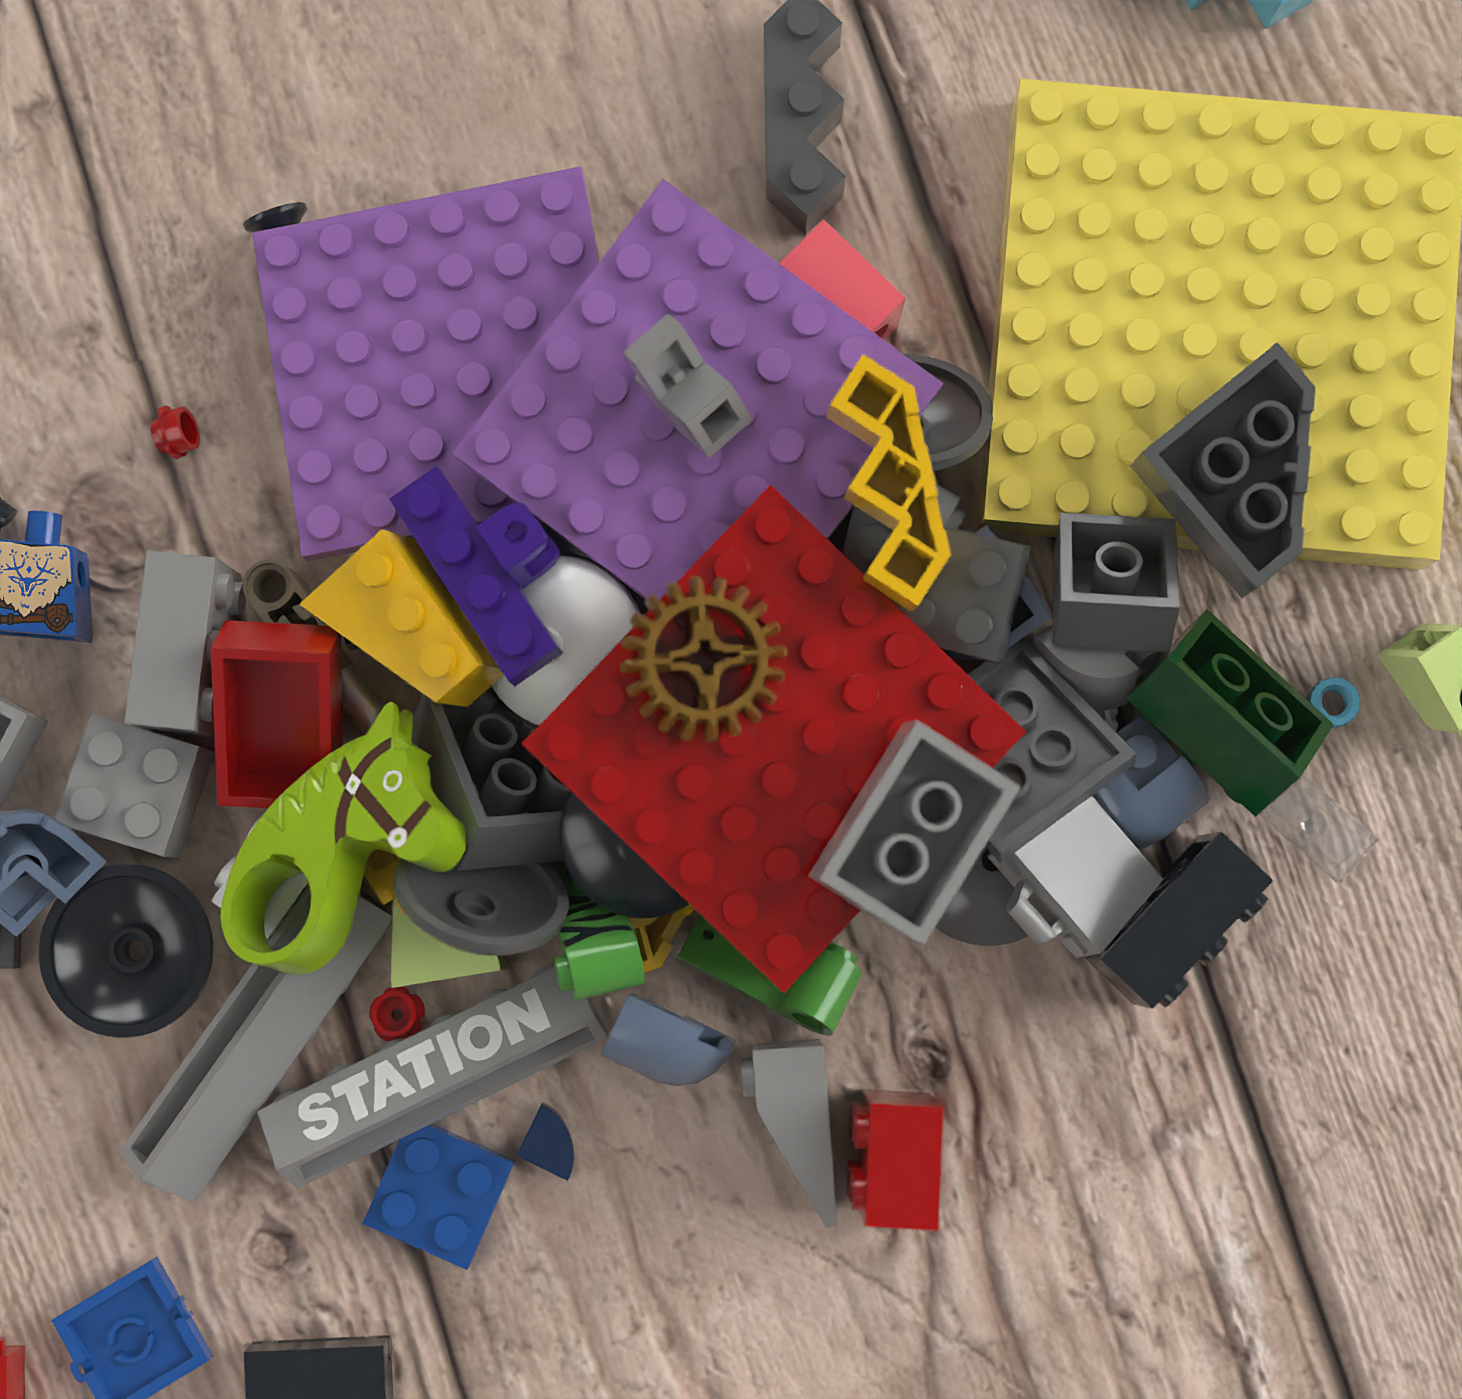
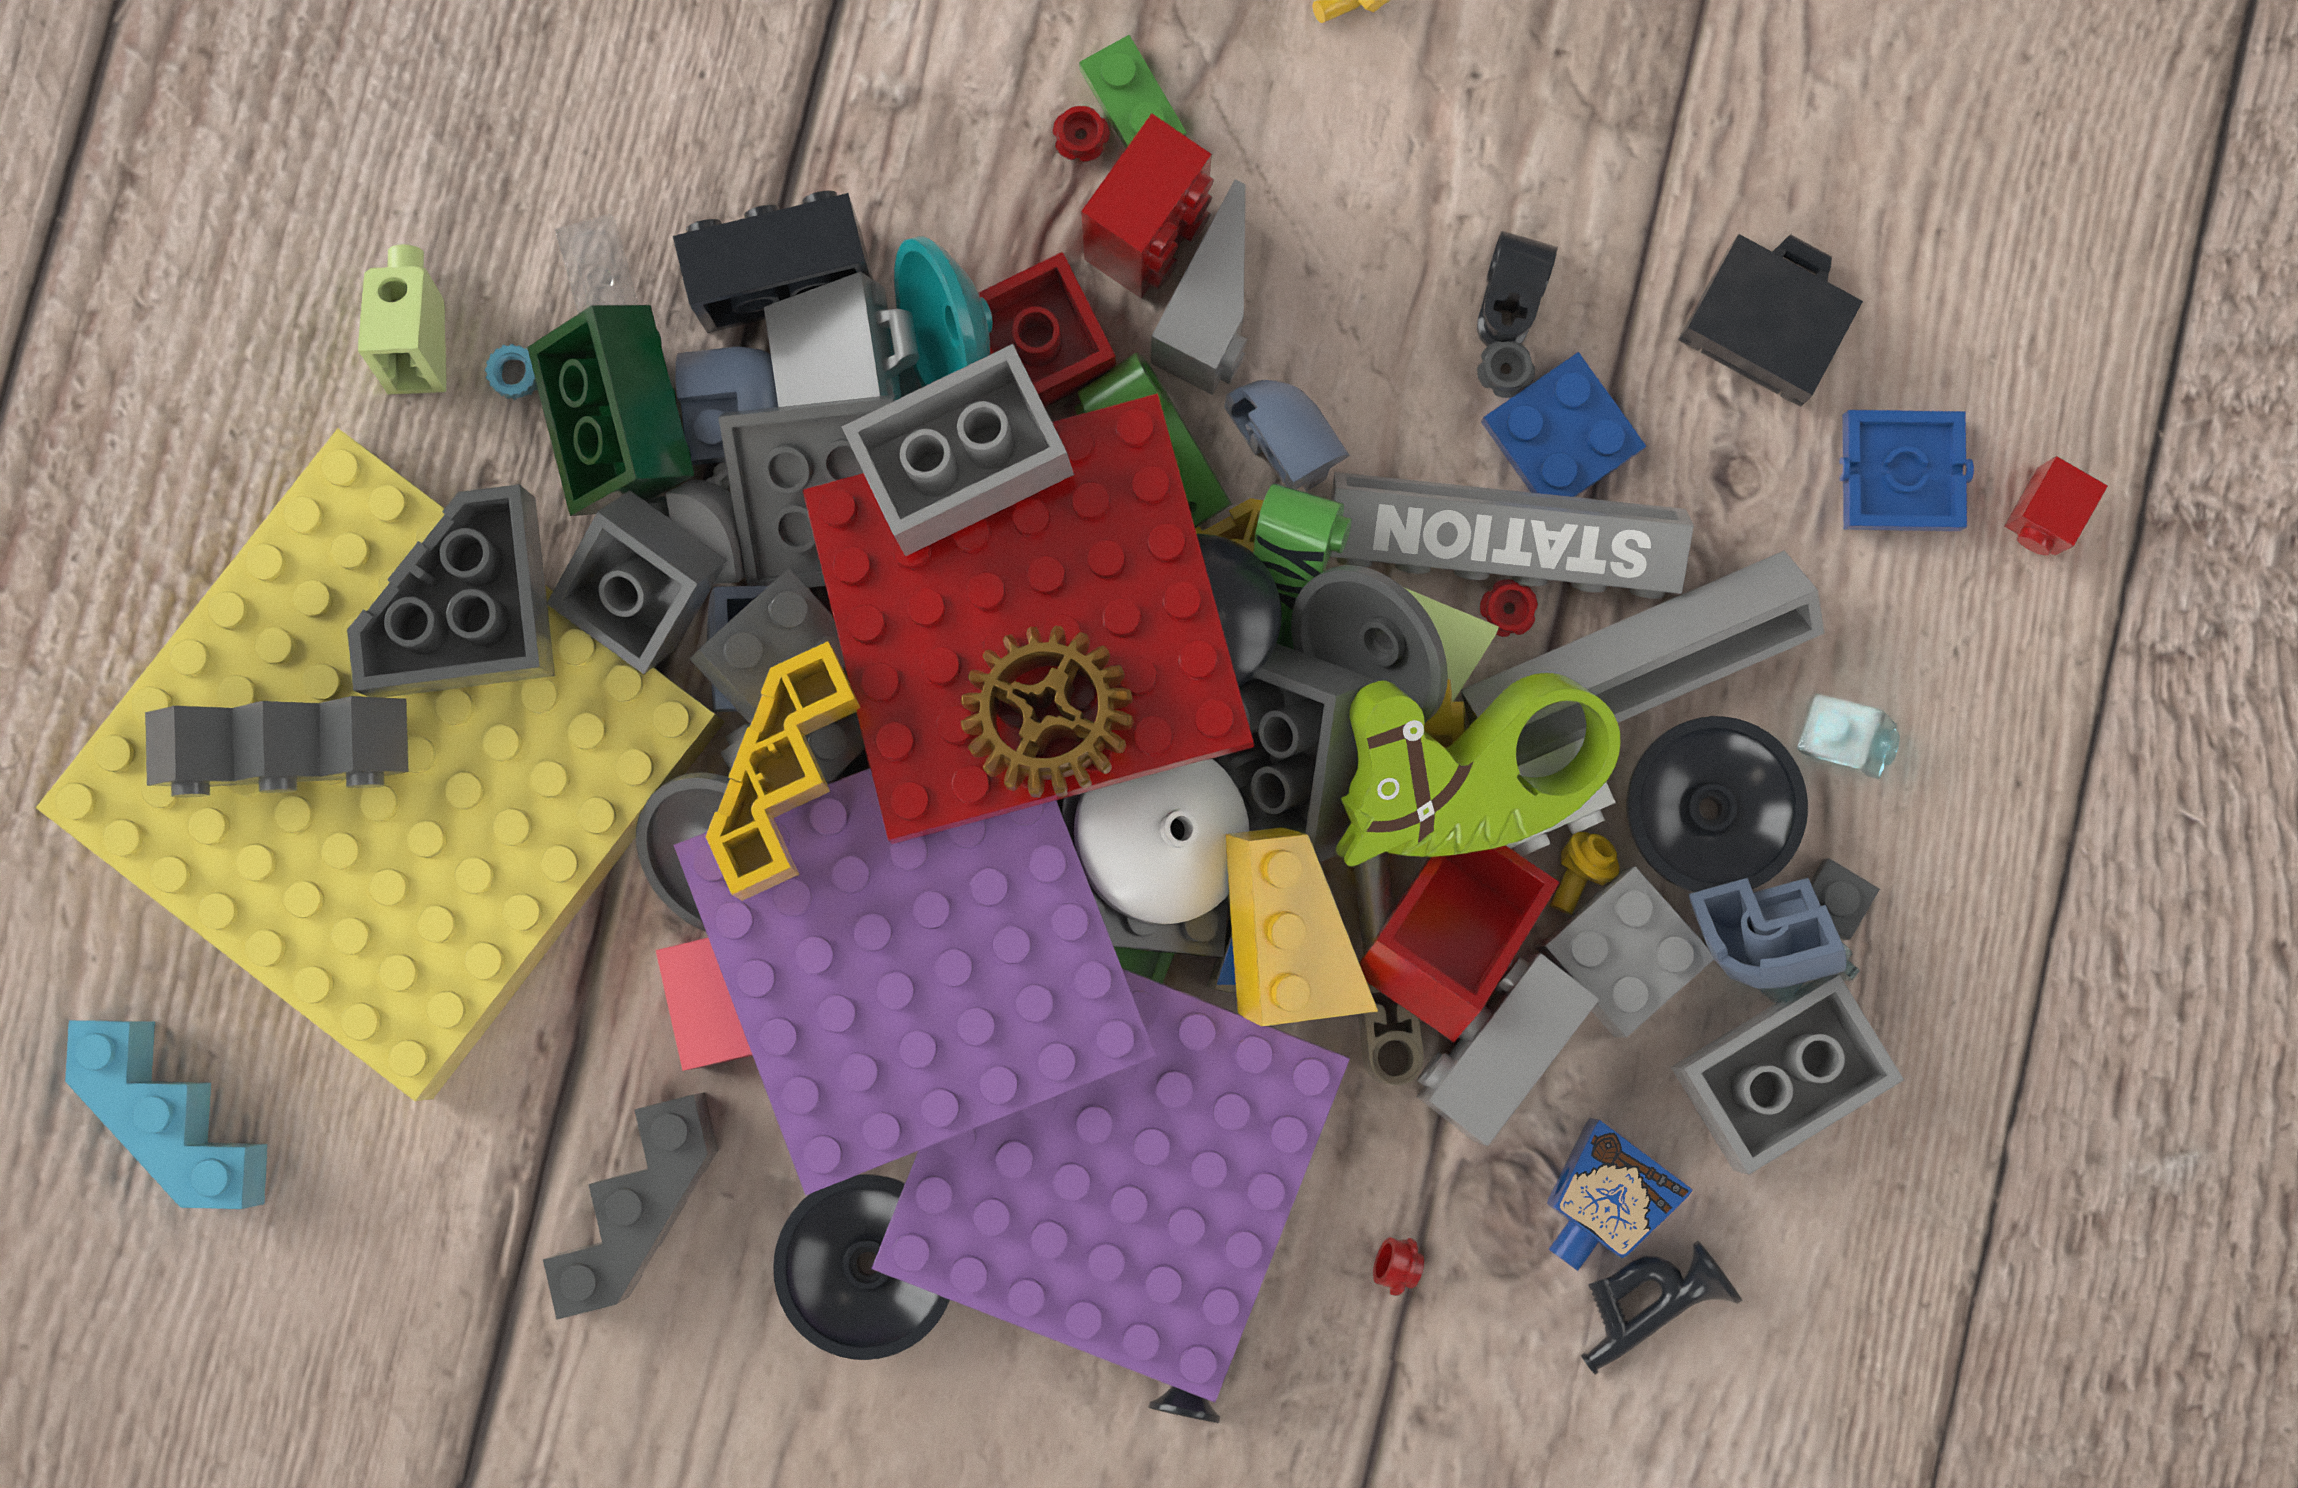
camera: 155 degrees left, 0 degrees up
dark purple plate [389,465,563,687] -> none
dark blue tile [516,1102,575,1181] -> none
light grey brick [623,313,753,458] -> none
none -> dark grey brick [145,696,409,798]
none -> black dish [773,1174,950,1360]
none -> teal dish [894,236,993,388]
none -> red brick [978,251,1116,407]
none -> red plate [1052,106,1110,162]
none -> bright green plate [1079,35,1187,149]
none -> black piece [1477,231,1558,346]
none -> dark grey plate [1477,341,1535,398]
none -> yellow plate [1550,832,1620,915]
none -> clear light blue bracket [1797,693,1900,779]

